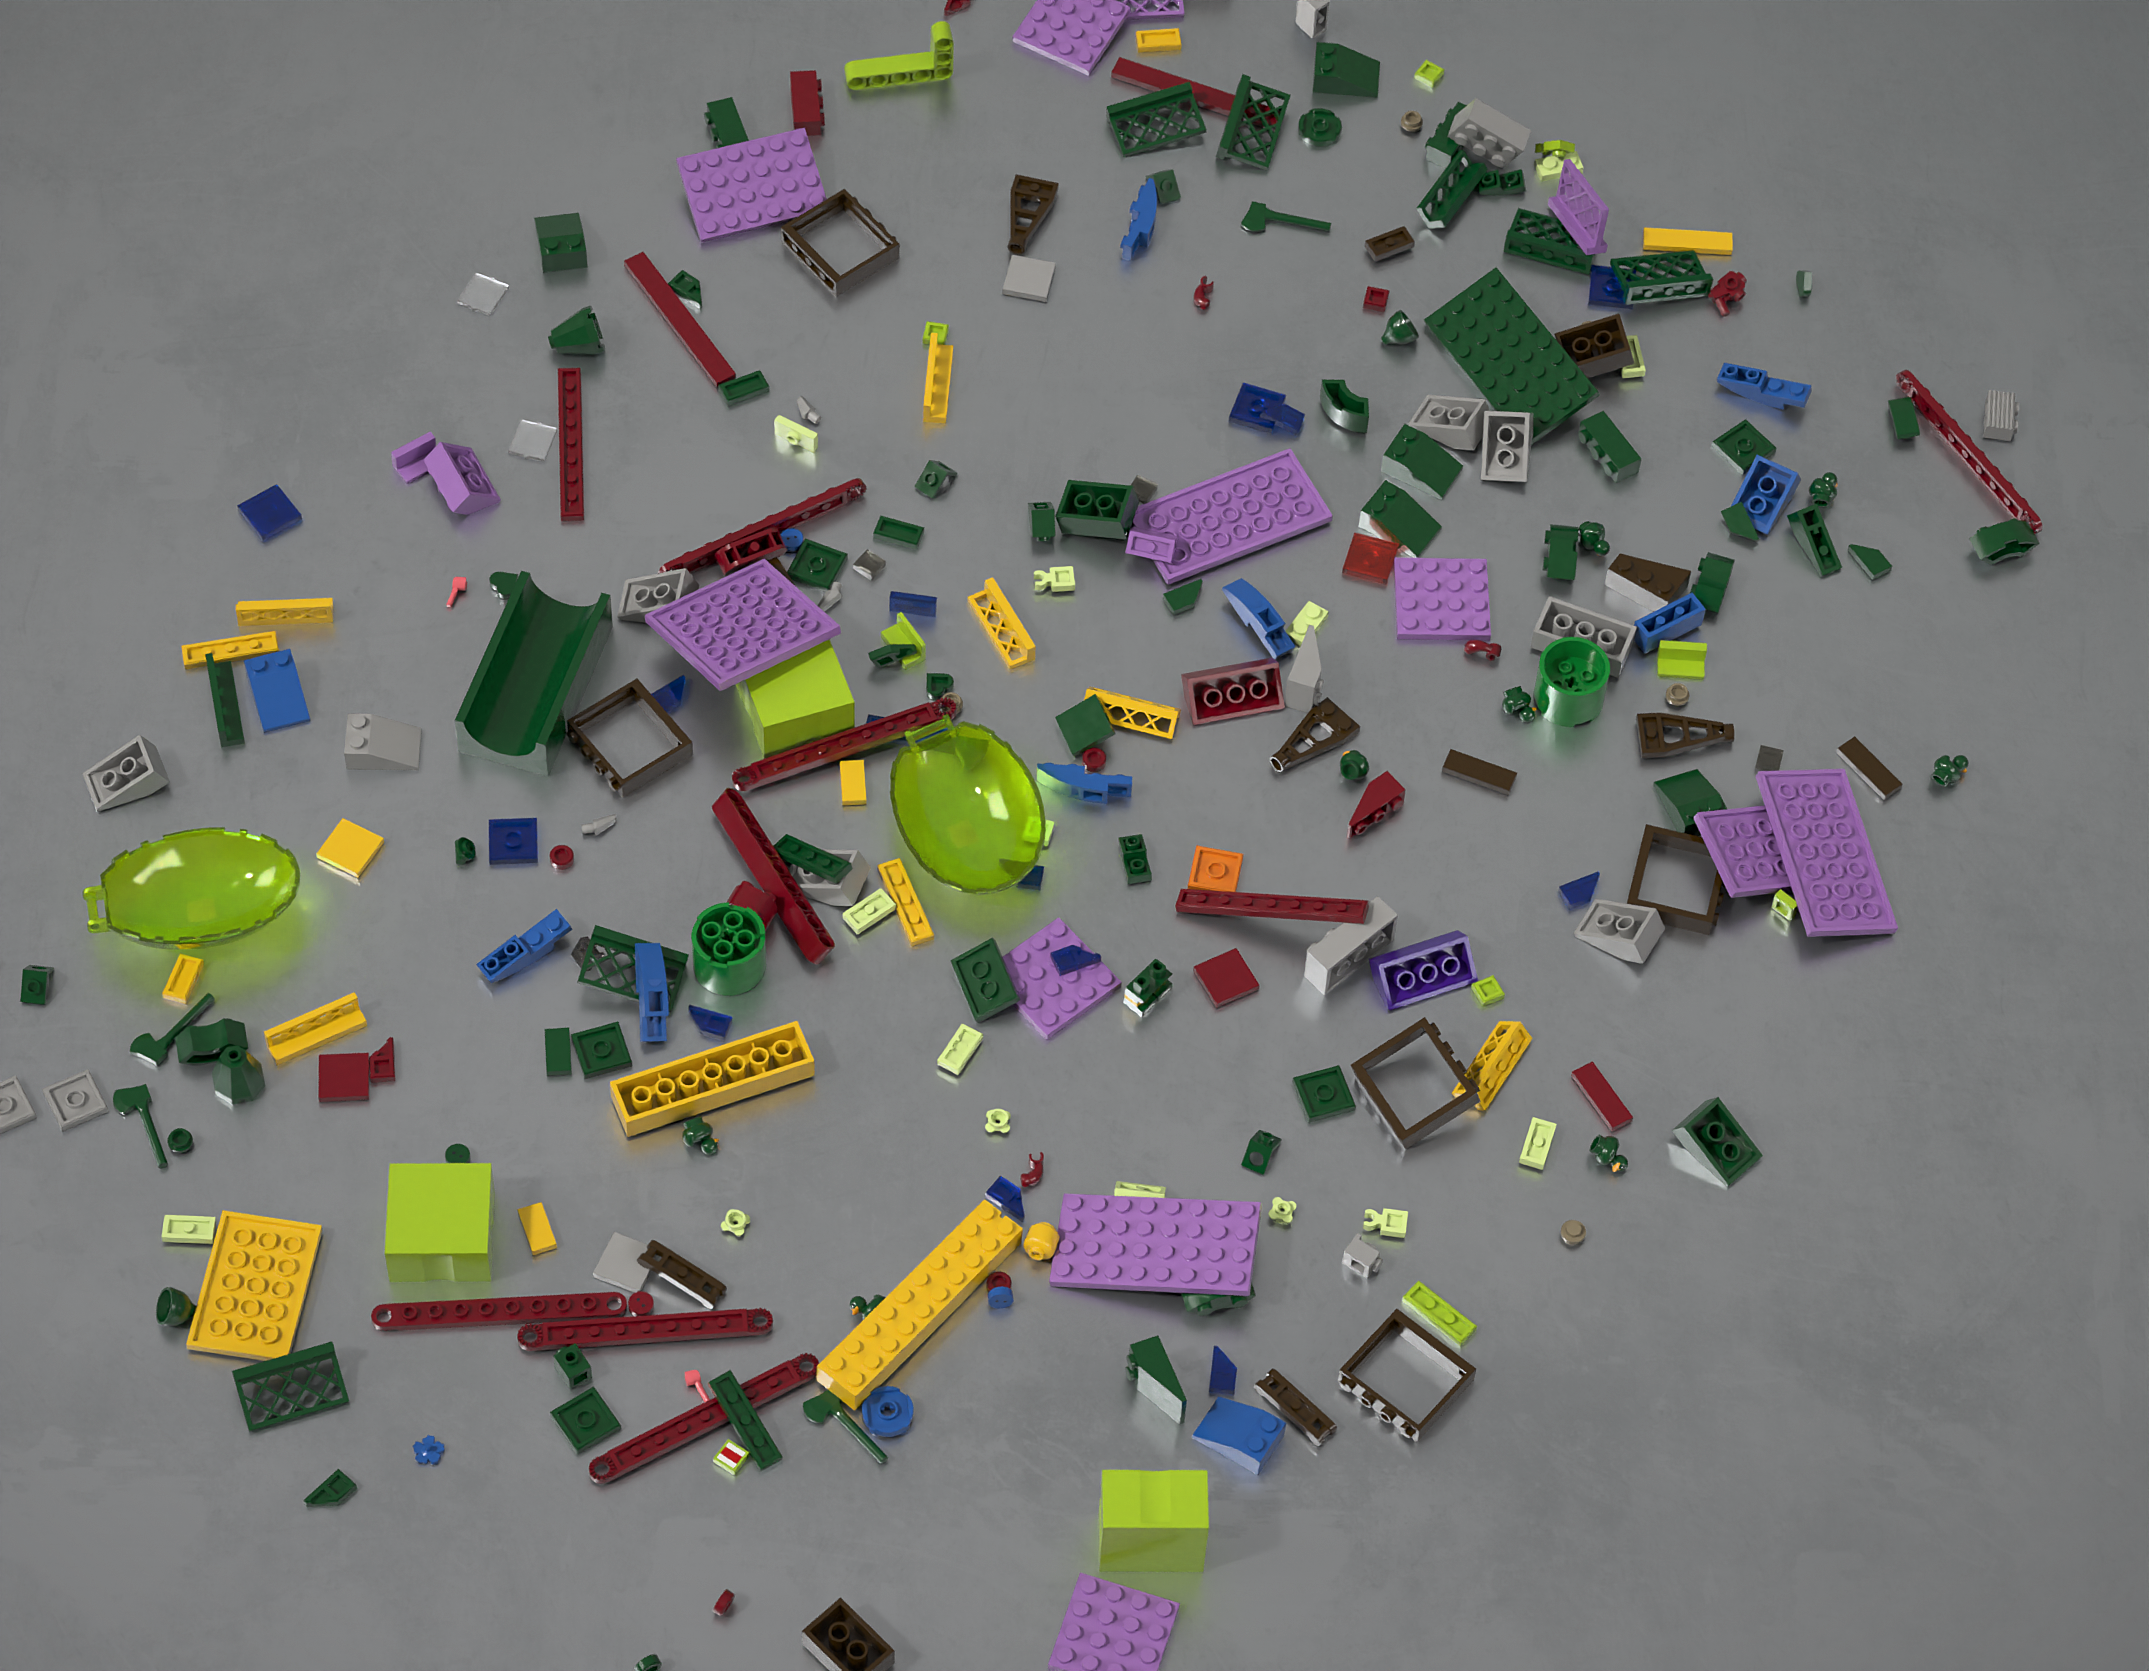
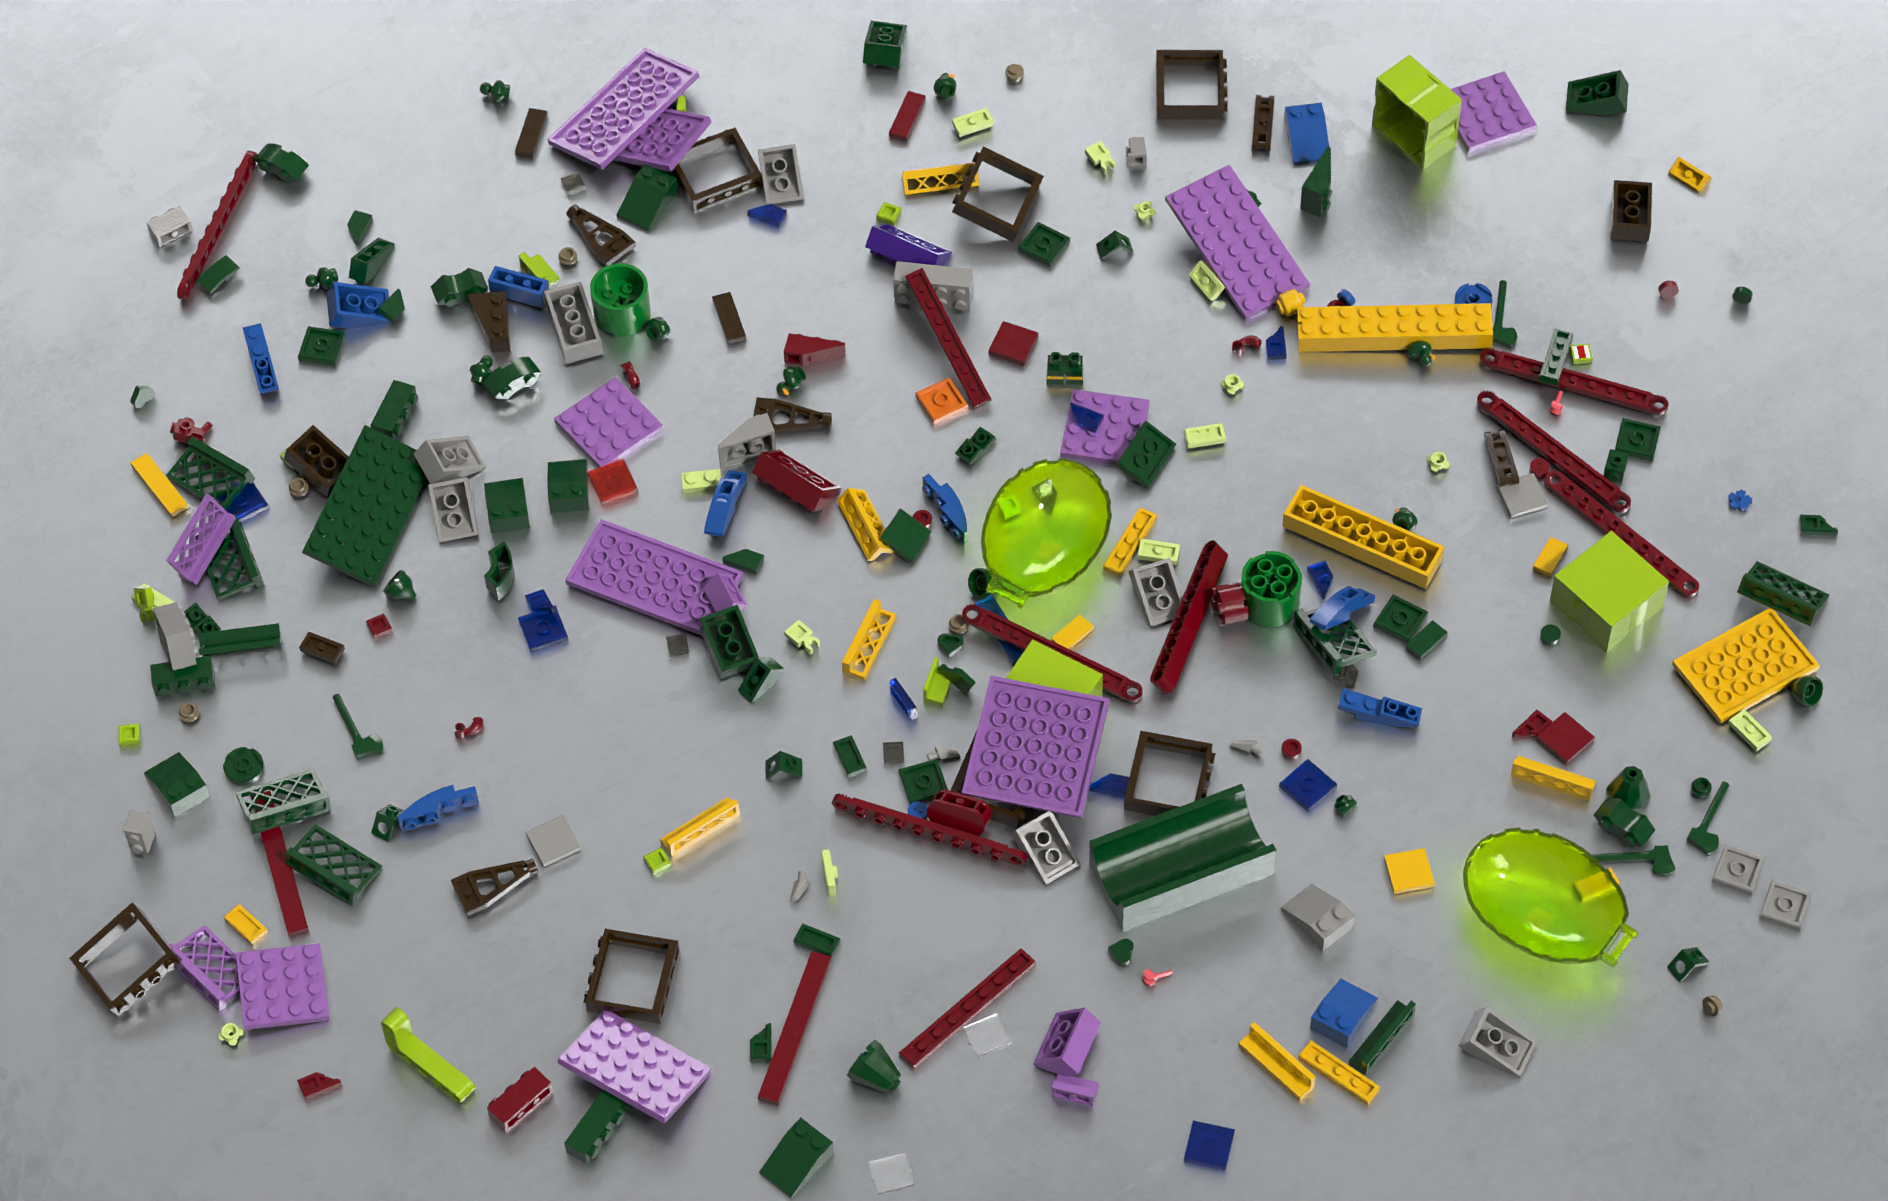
camera: 125 degrees left, 0 degrees up
dark green tile [773,834,853,884] -> none
clear blue tile [1209,1346,1237,1395] -> none
lime tile [1402,1280,1477,1347] -> none

